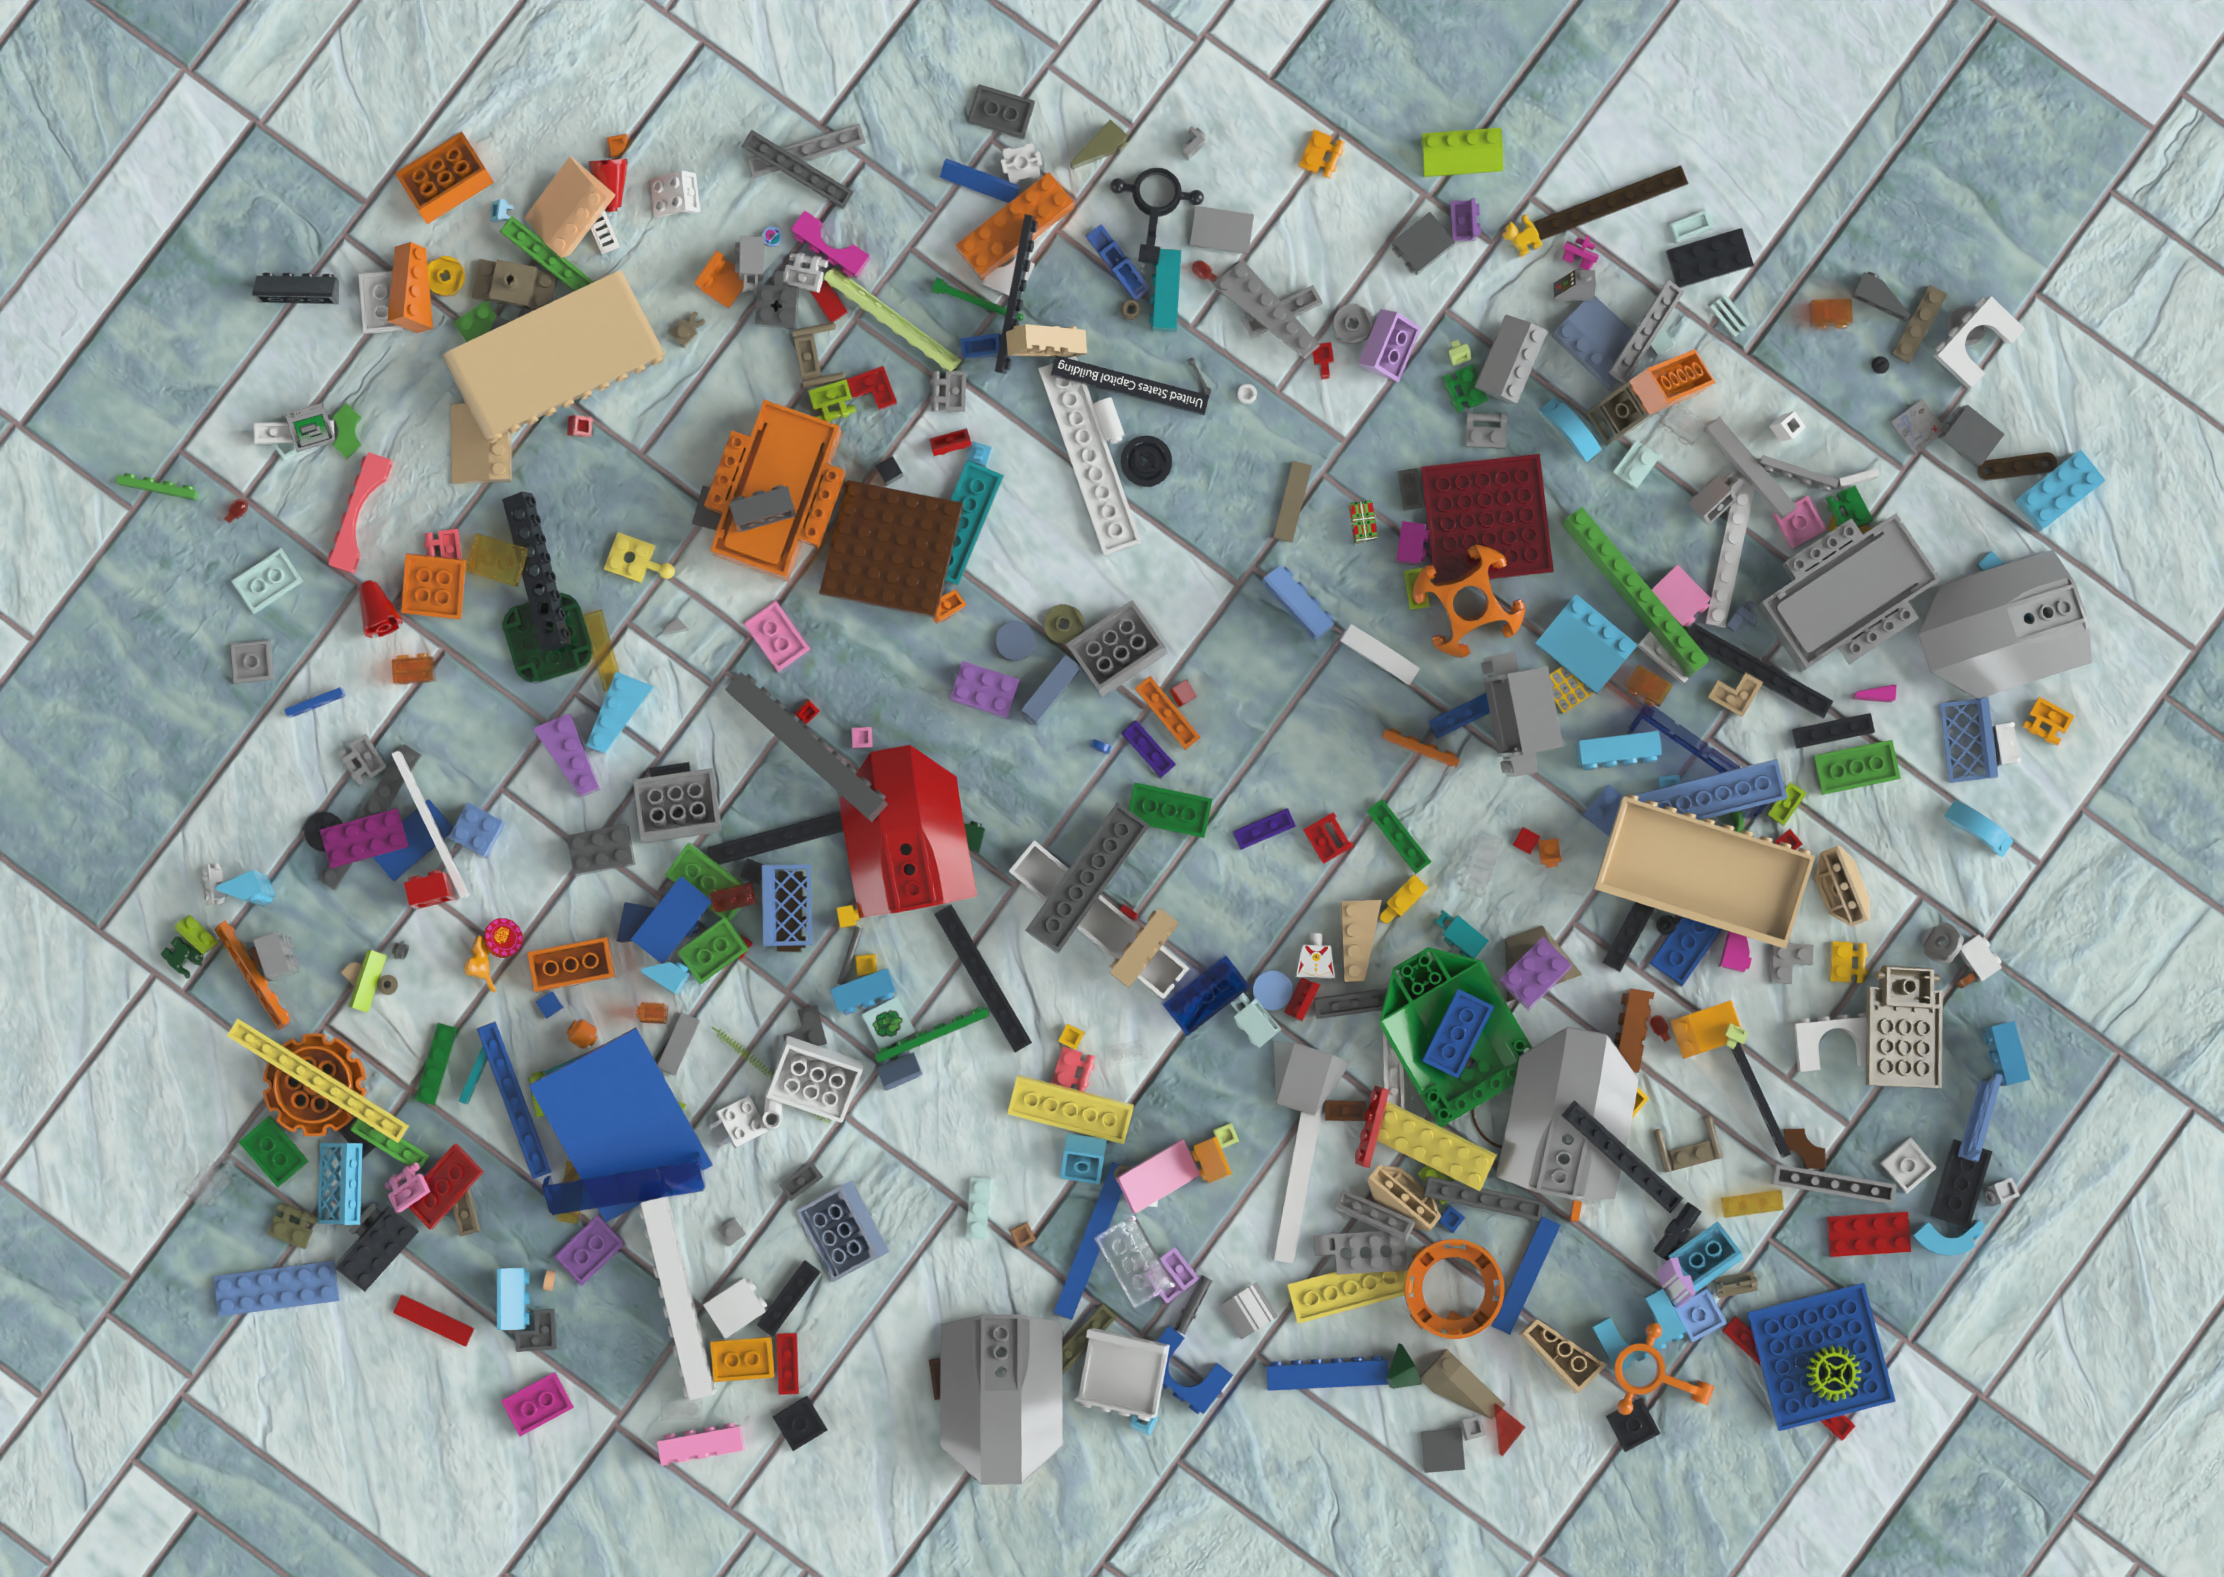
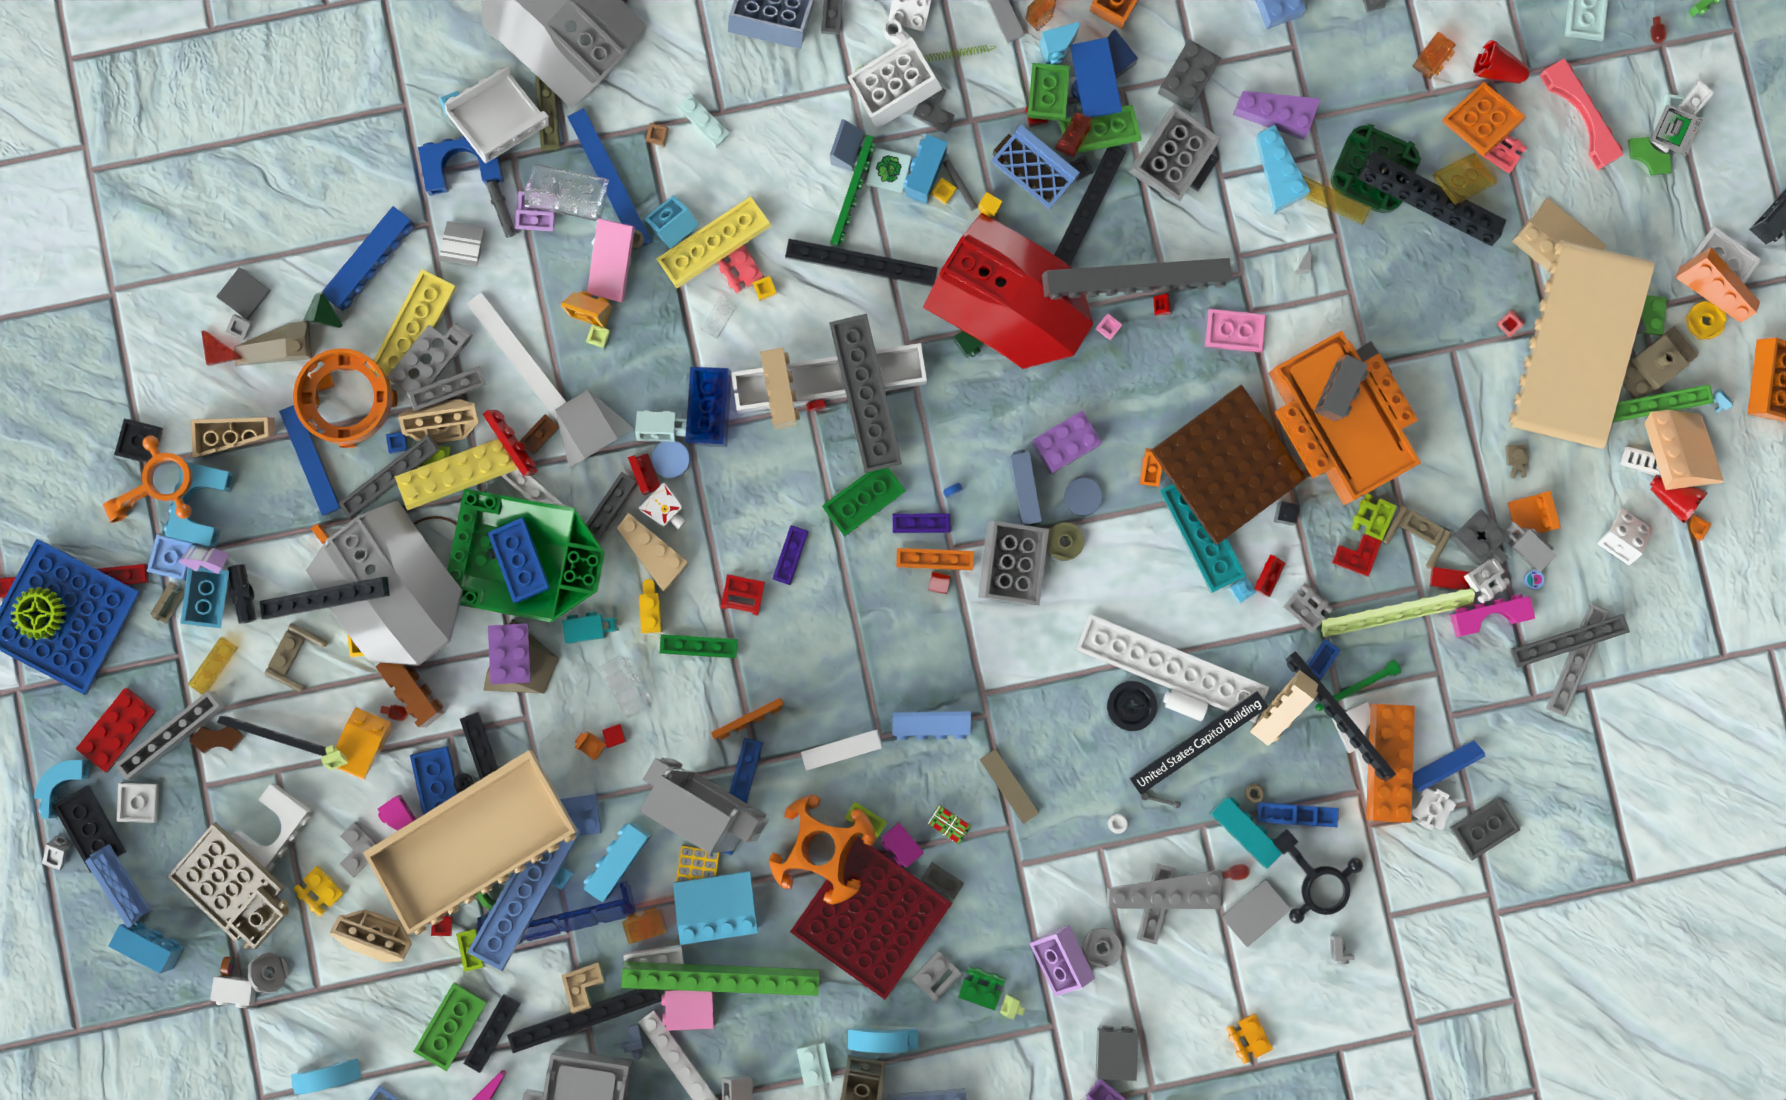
camera: 130 degrees right, 0 degrees up
light yellow plate [604,532,675,583] -> none
olive slope [1070,120,1128,170] -> none
red plate [1312,342,1334,380] -> none
light grey slope [1475,315,1548,404] -> none

